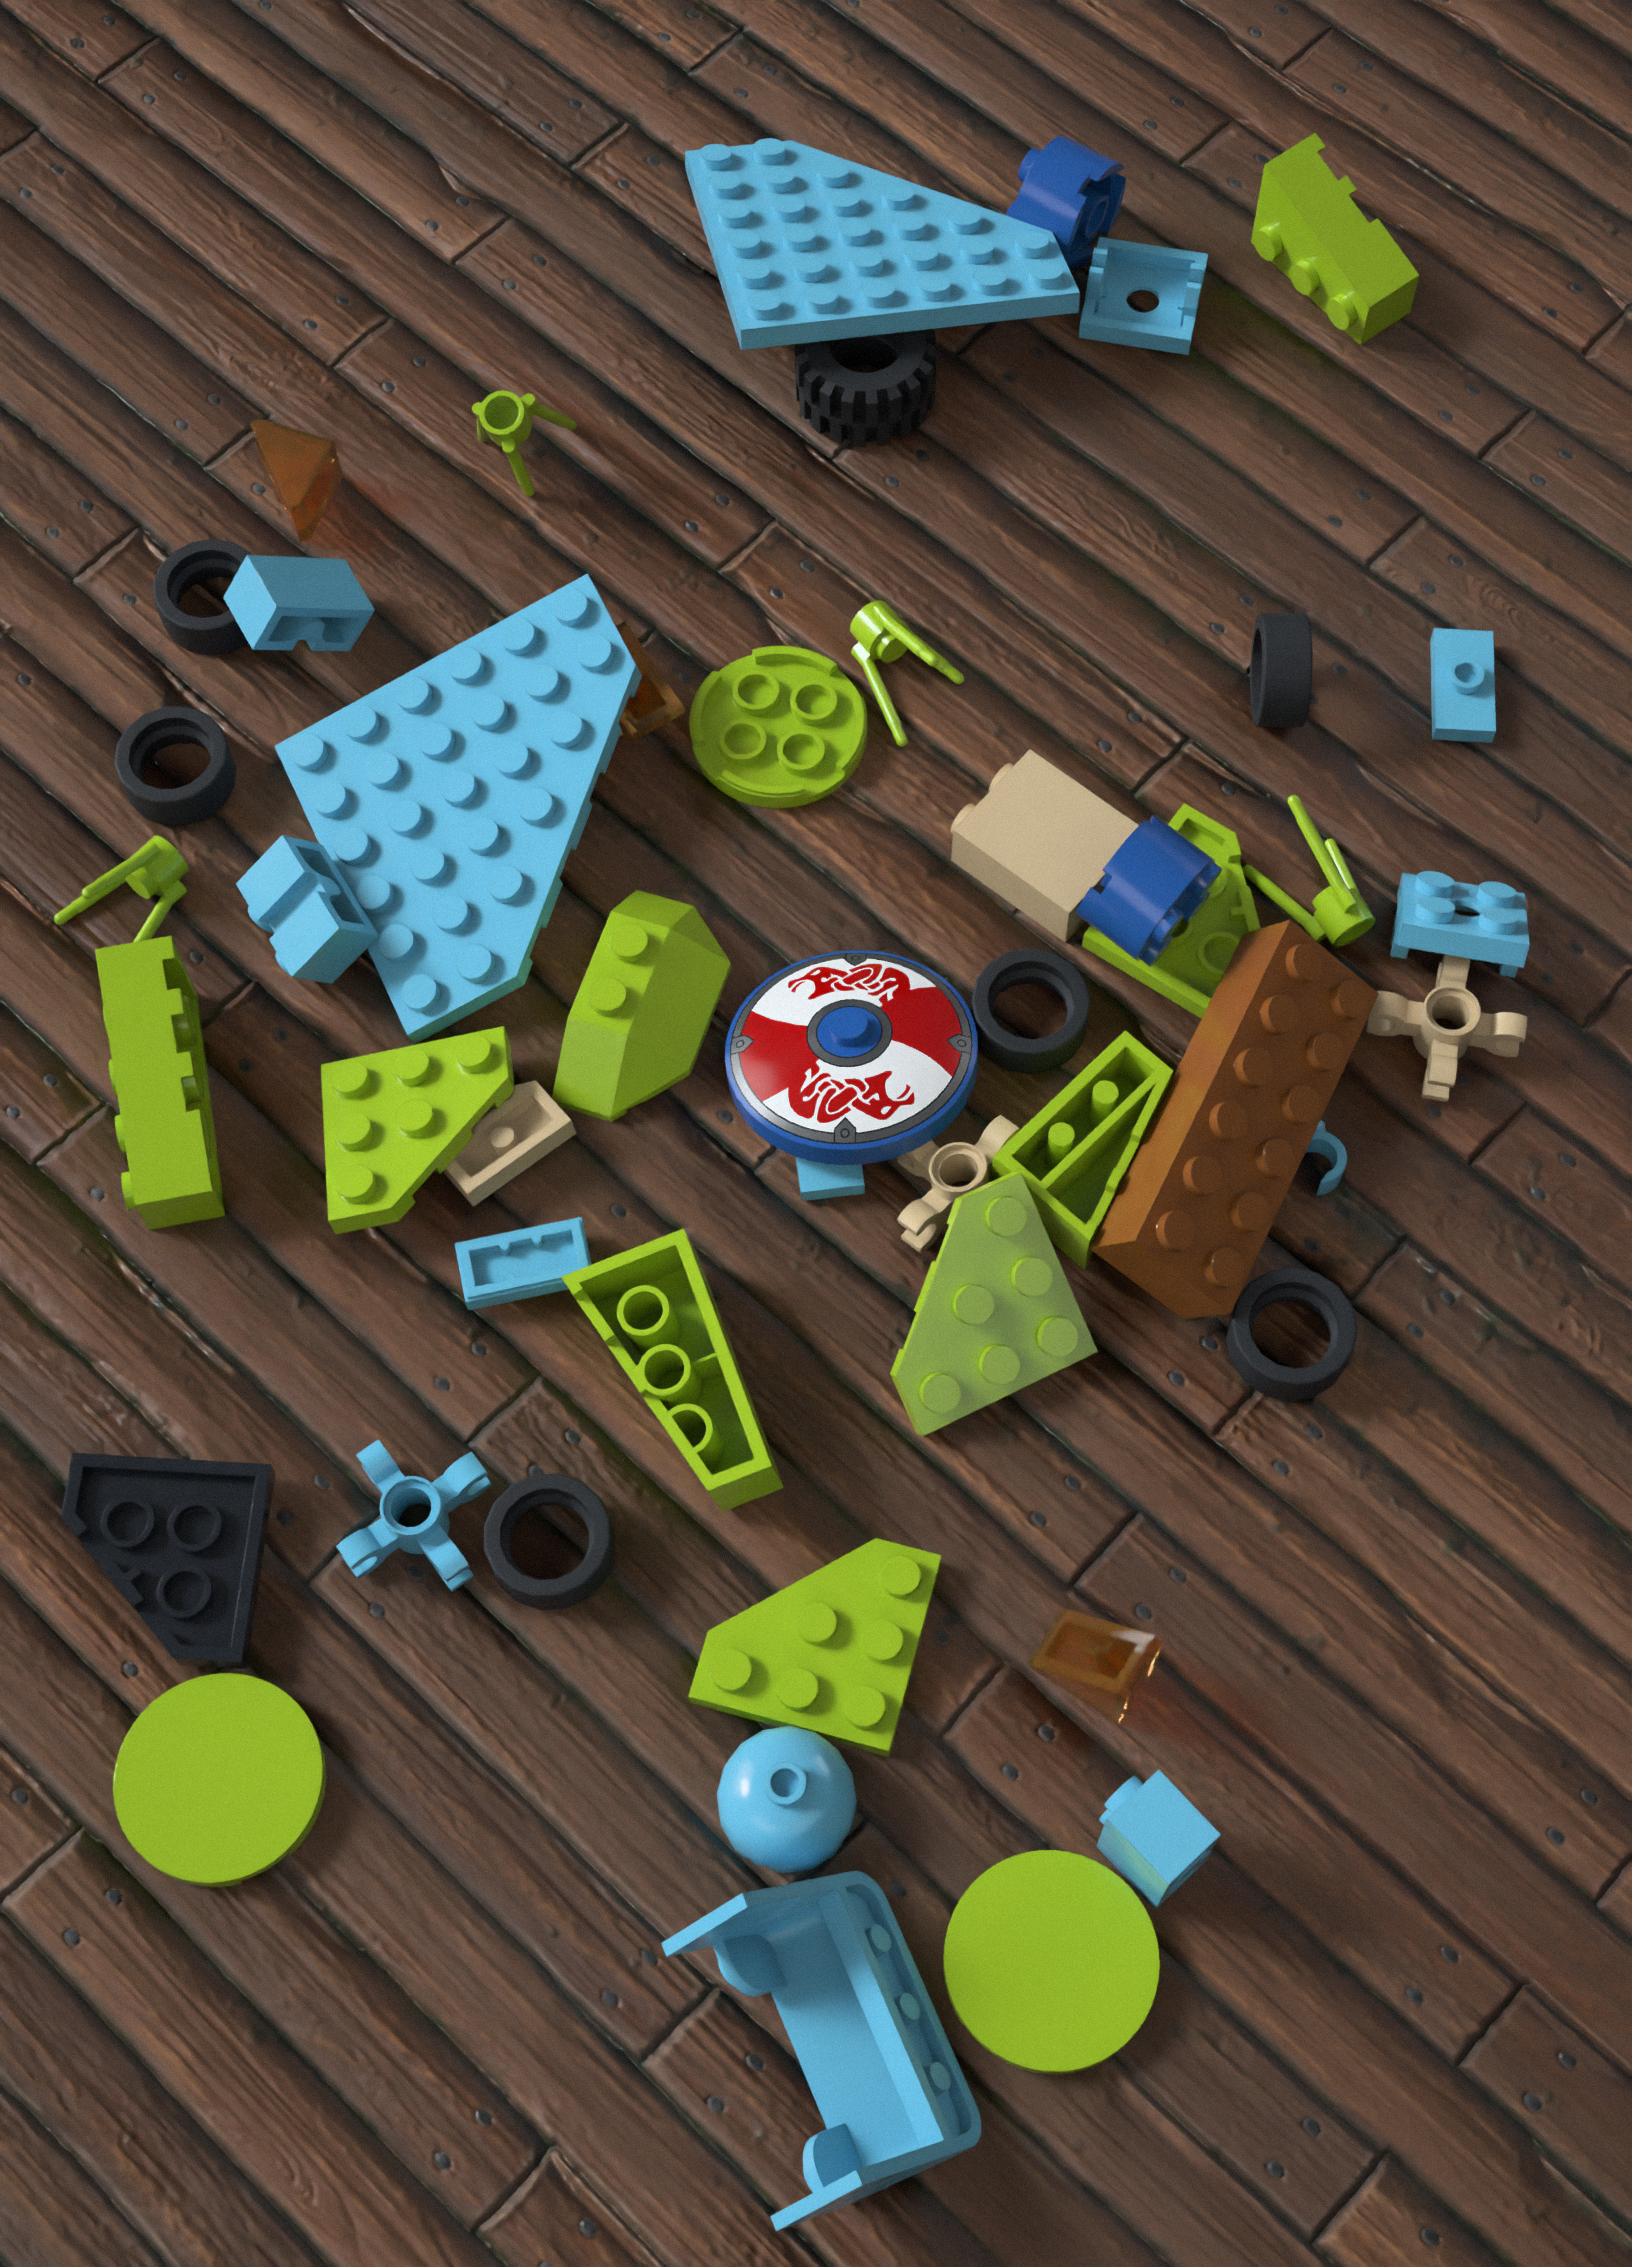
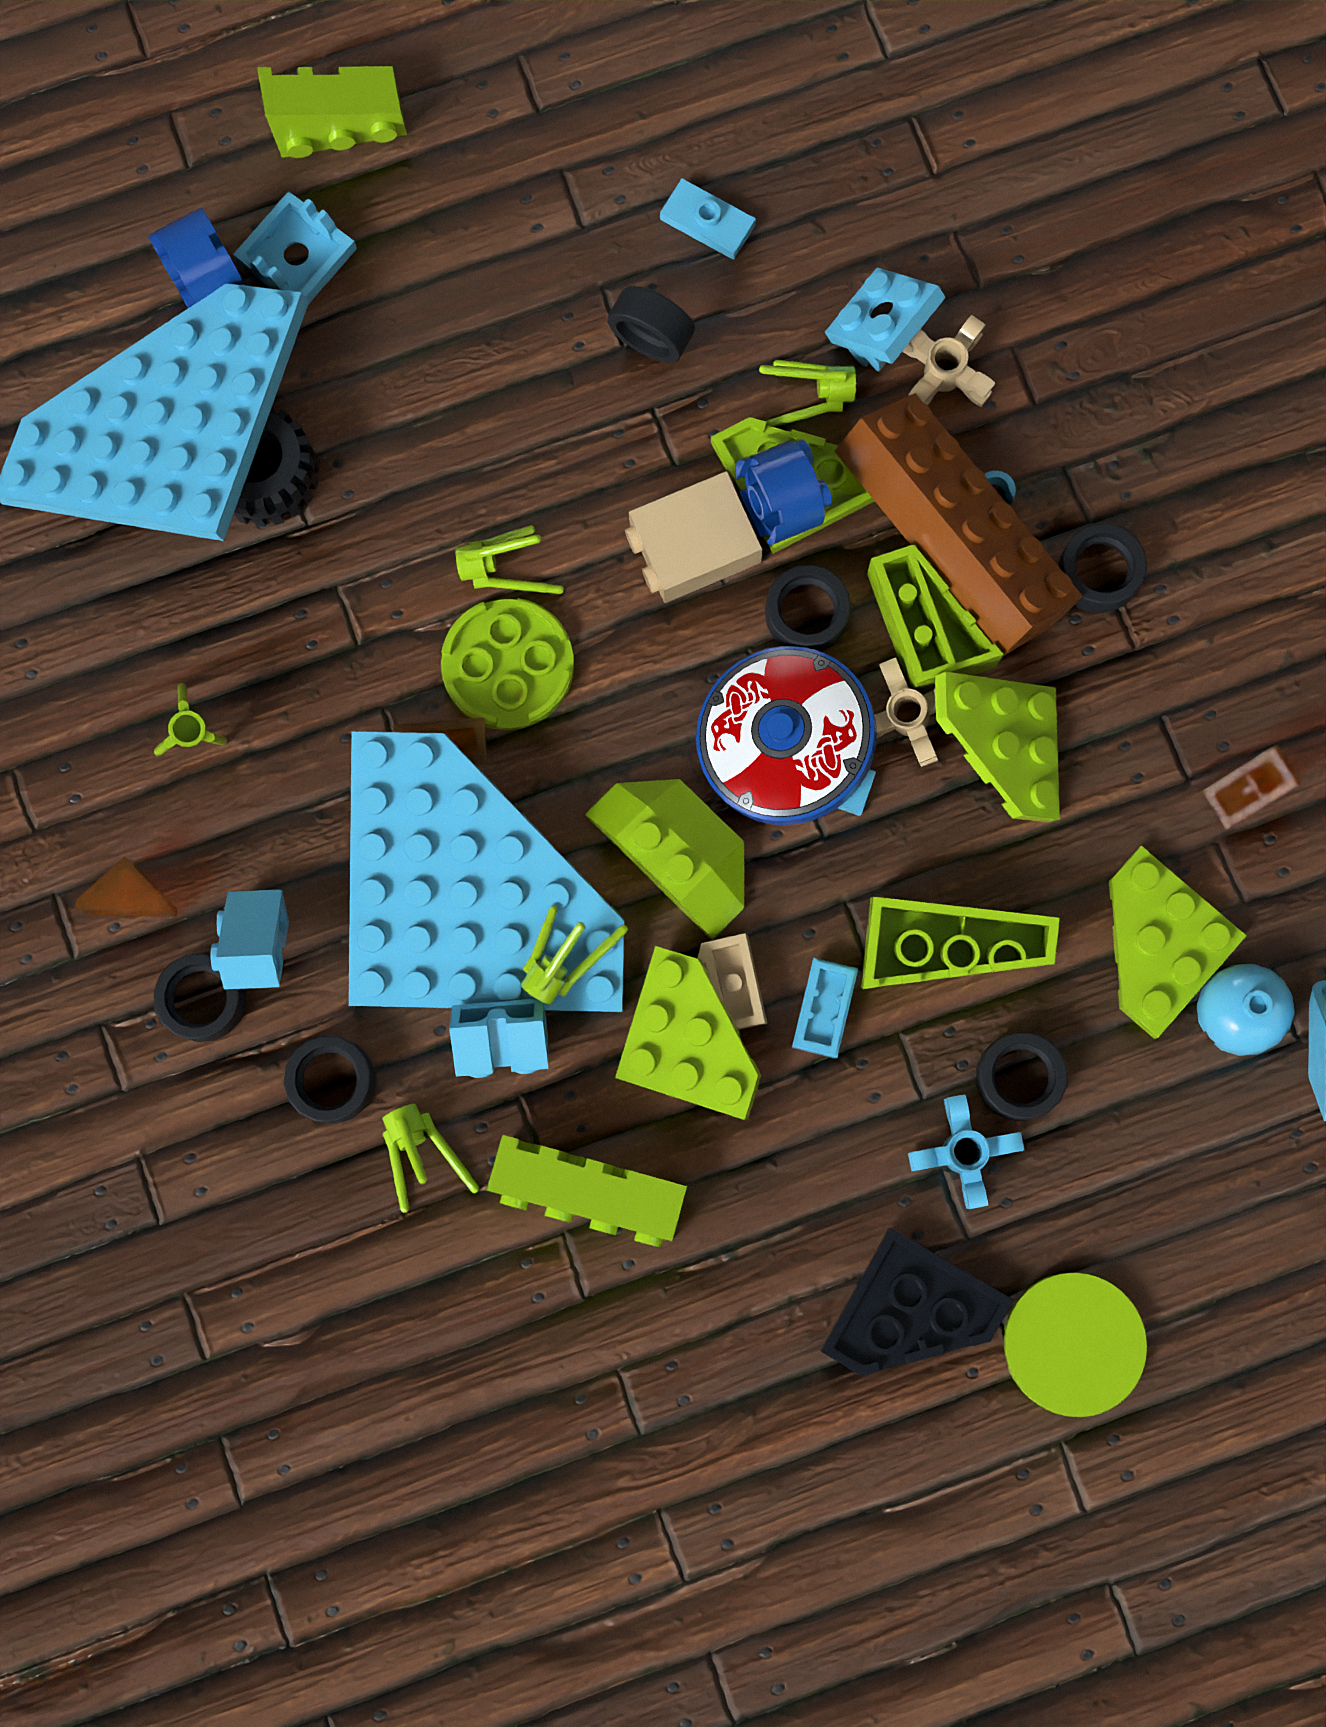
camera: 60 degrees left, 15 degrees up
none -> lime plant [521,906,628,1005]

